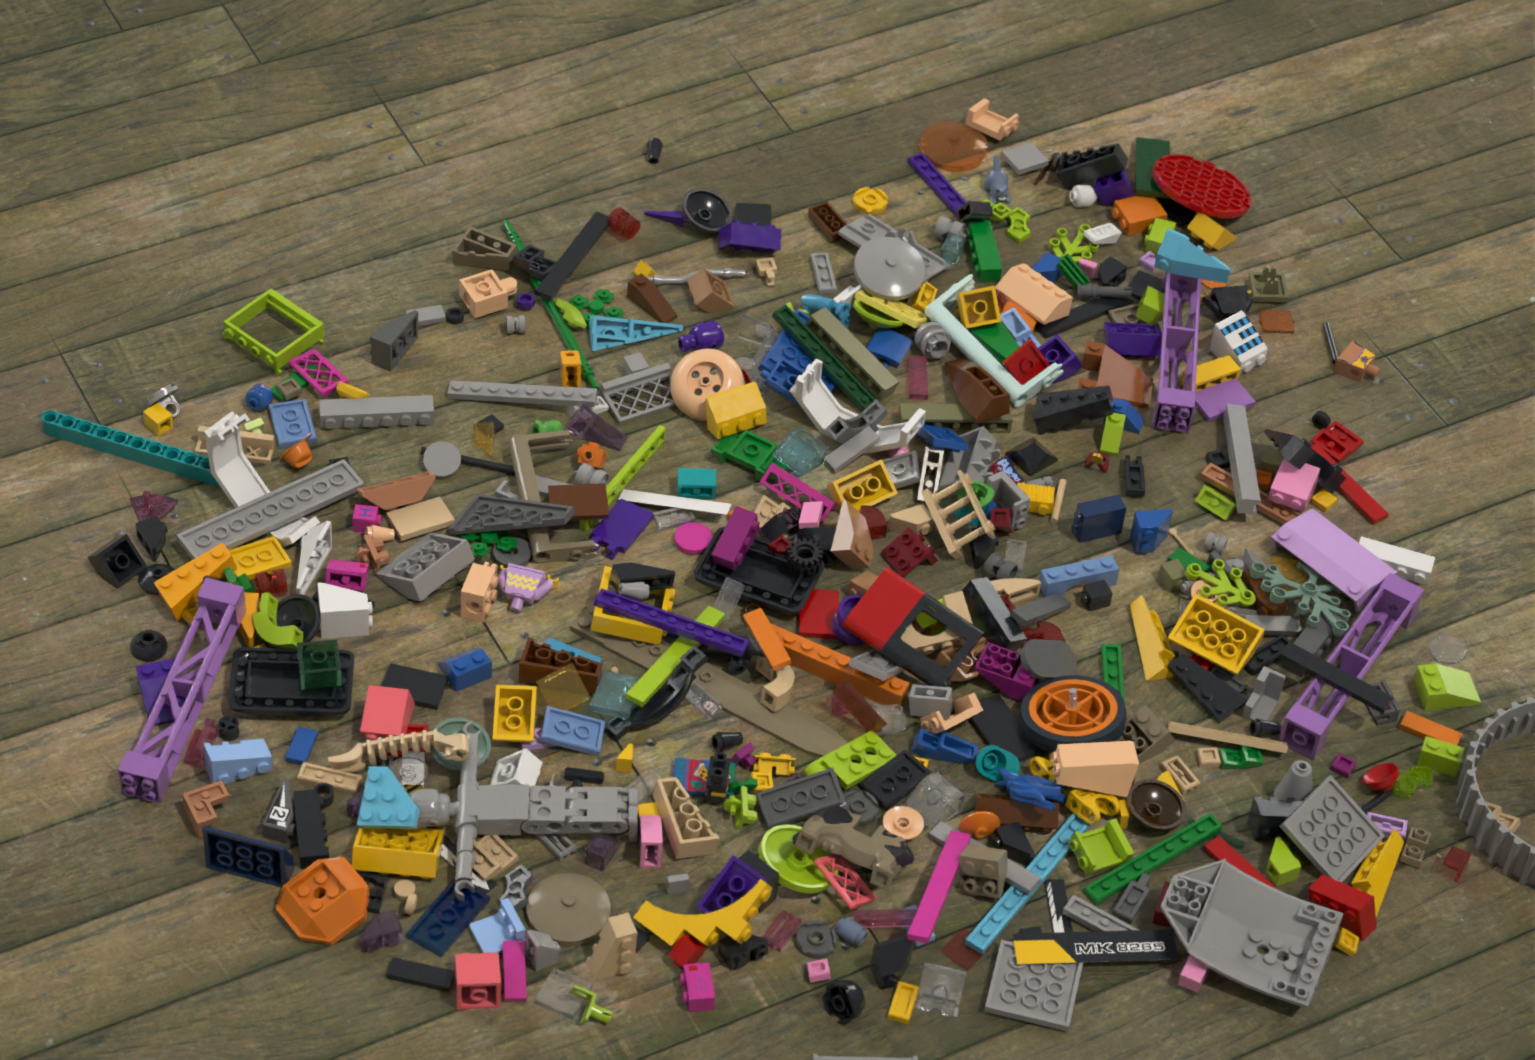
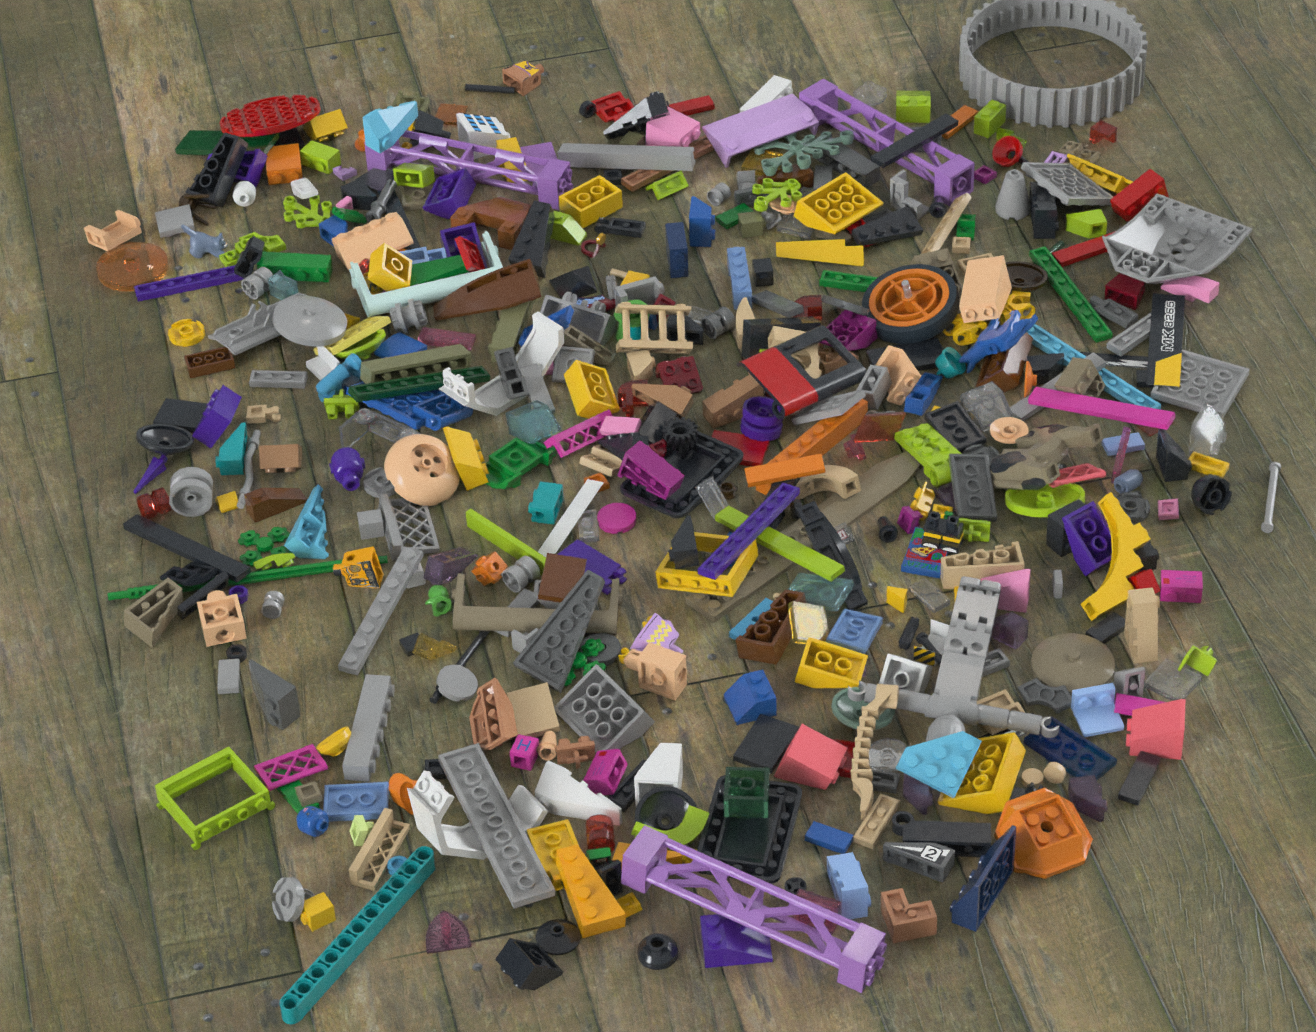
camera: 70 degrees left, 5 degrees down
black slope [135,515,168,562] -> none
light grey cone [619,582,649,601] -> none
black cone [646,138,663,164] -> none
lime panel [1068,818,1134,876] -> none
none -> light grey wheel [169,467,213,517]
none -> black tile [177,571,229,619]
none -> teal slope [215,422,248,475]
none -> yellow brick [559,175,623,228]

